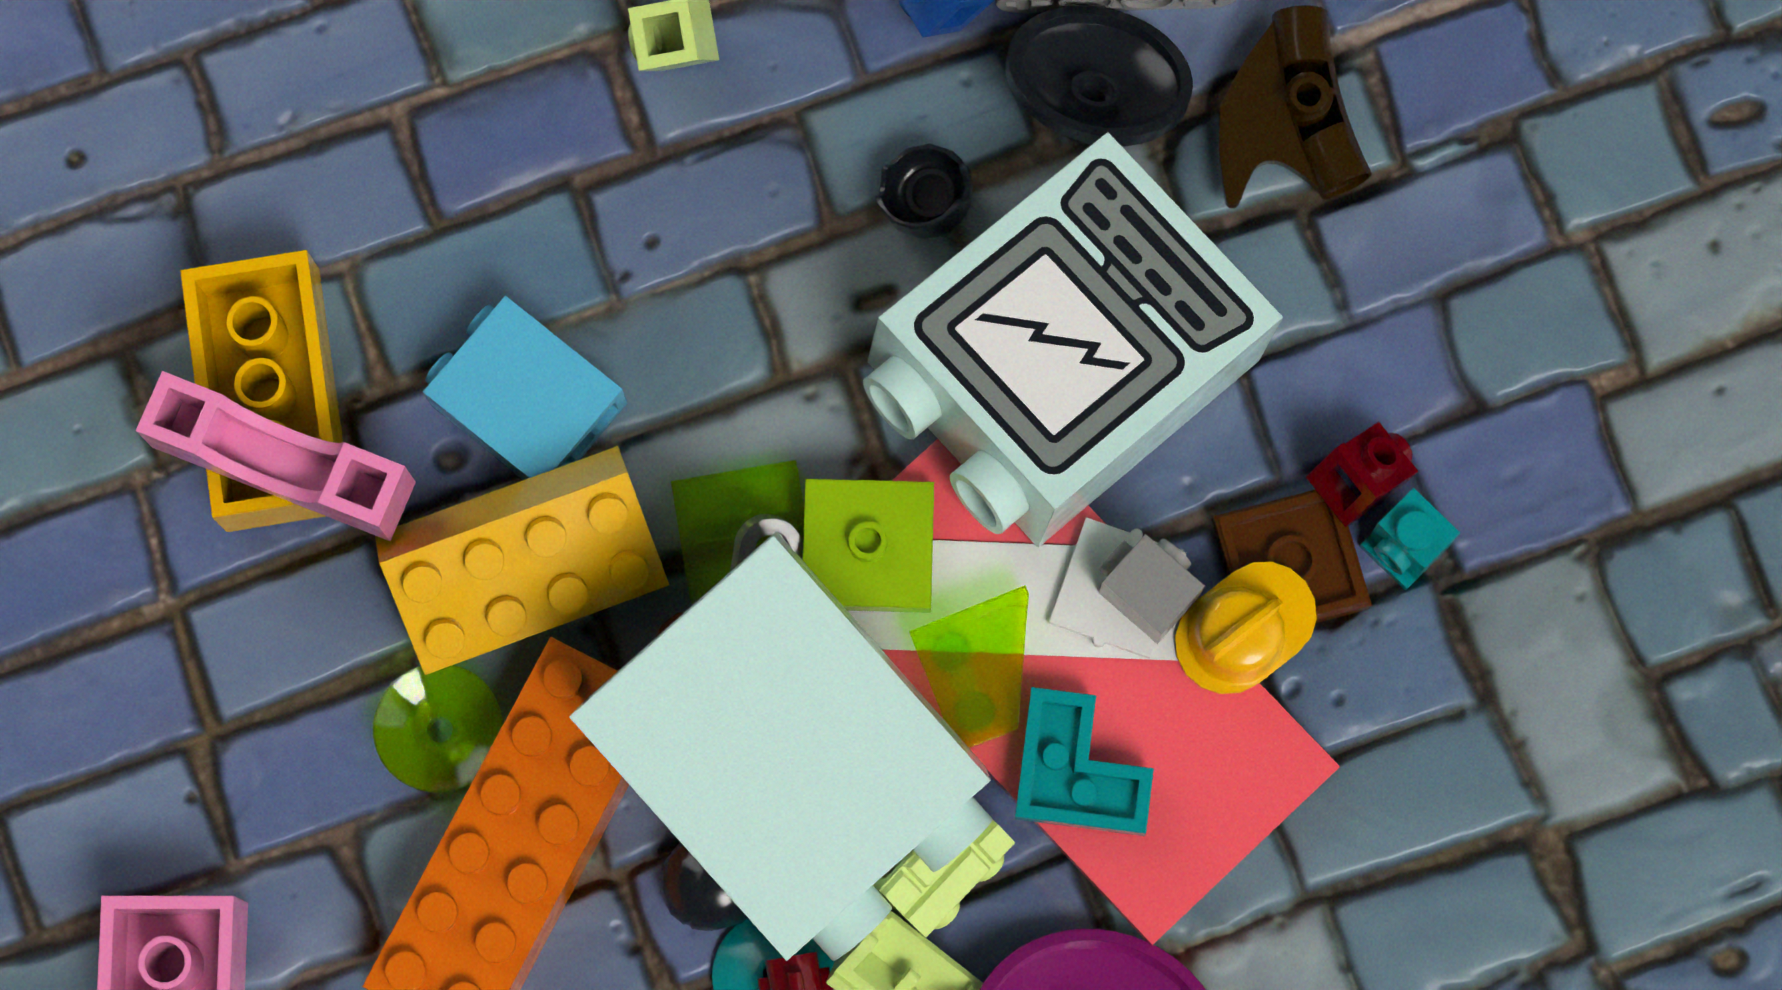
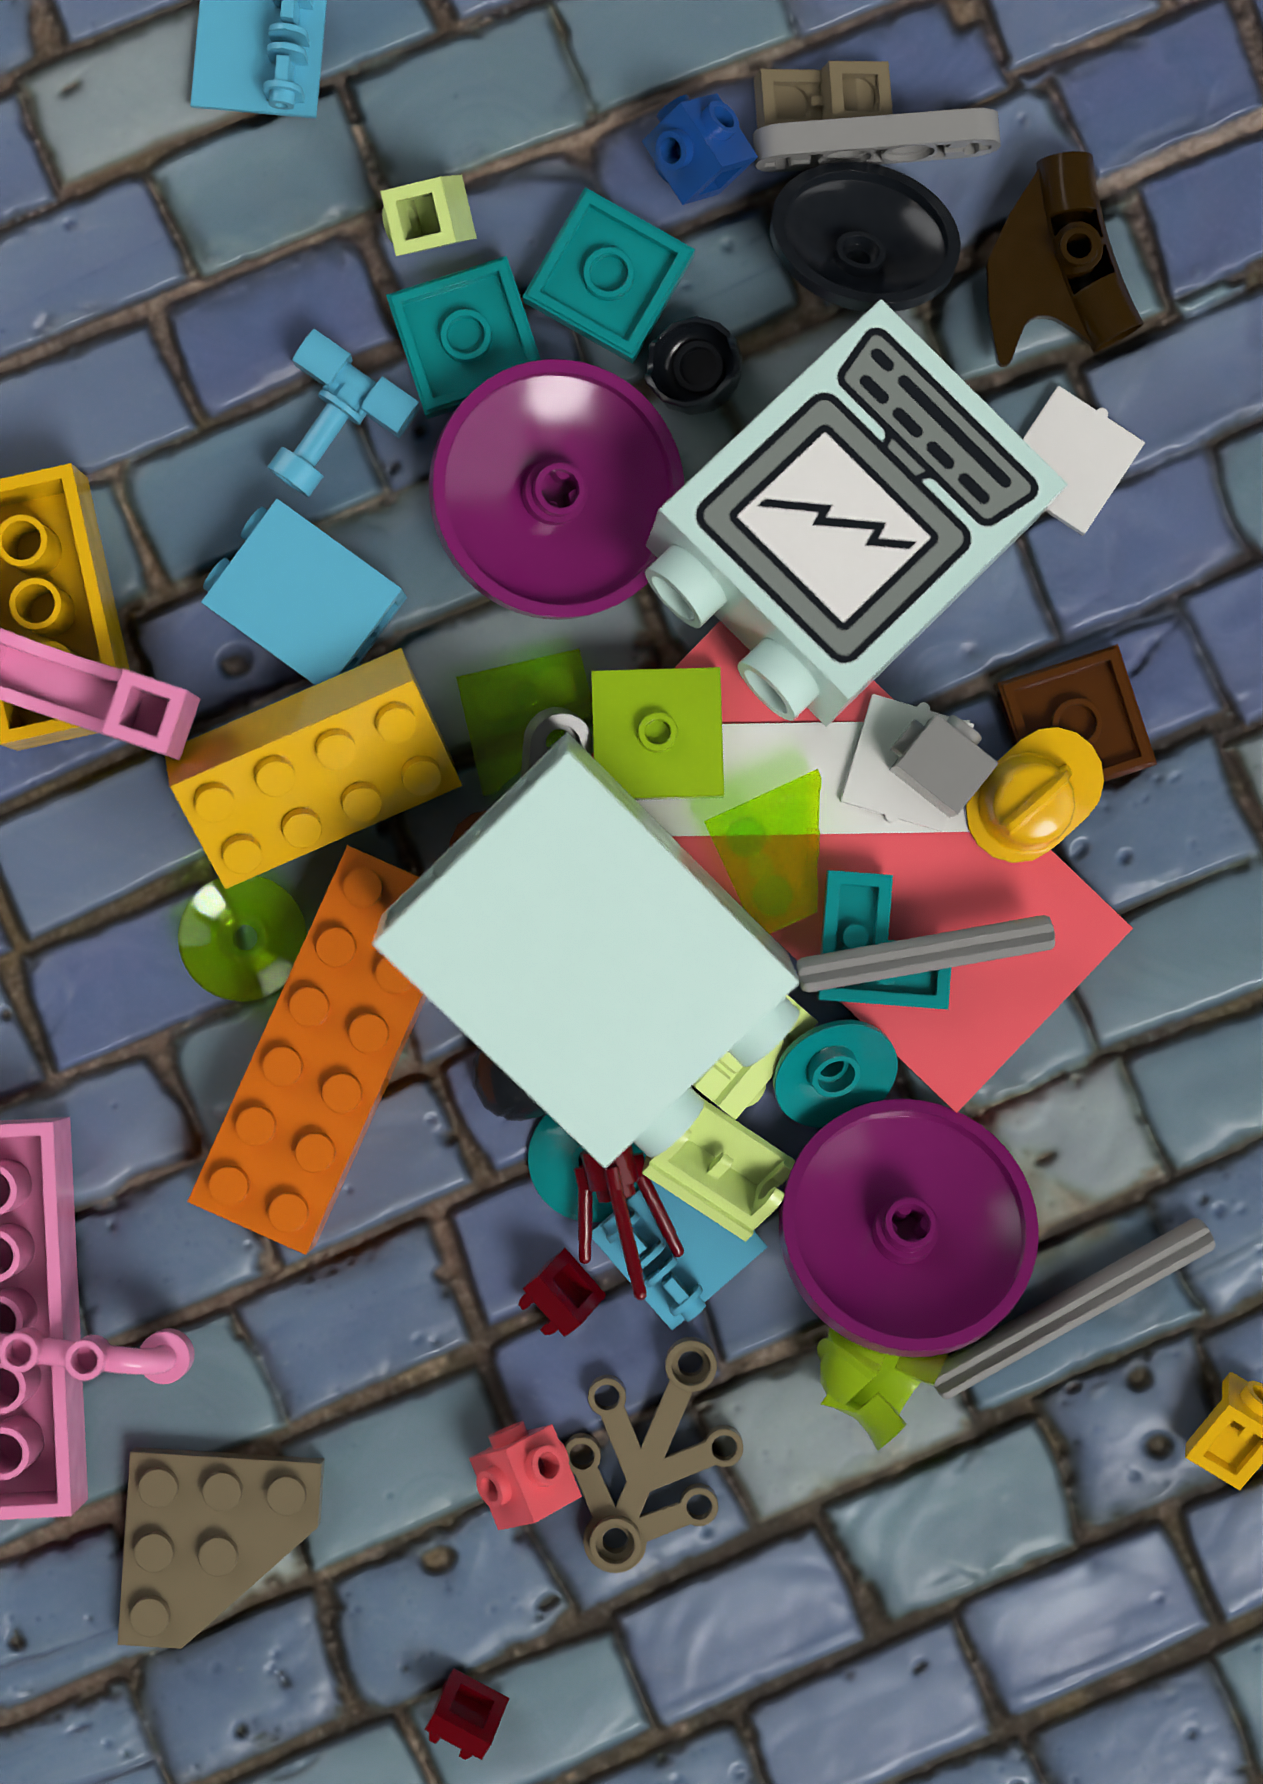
camera: 10 degrees left, 10 degrees up
dark red brick [1306,421,1418,527] -> none
teal brick [1359,487,1461,591] -> none
none -> medium azure bar [267,329,420,497]
none -> teal plate [386,256,541,419]
none -> magenta dish [429,359,685,620]
none -> teal plate [522,187,695,364]
none -> teal dish [773,1020,898,1128]
none -> light grey axle [796,915,1055,993]
none -> white piece [1023,385,1145,536]

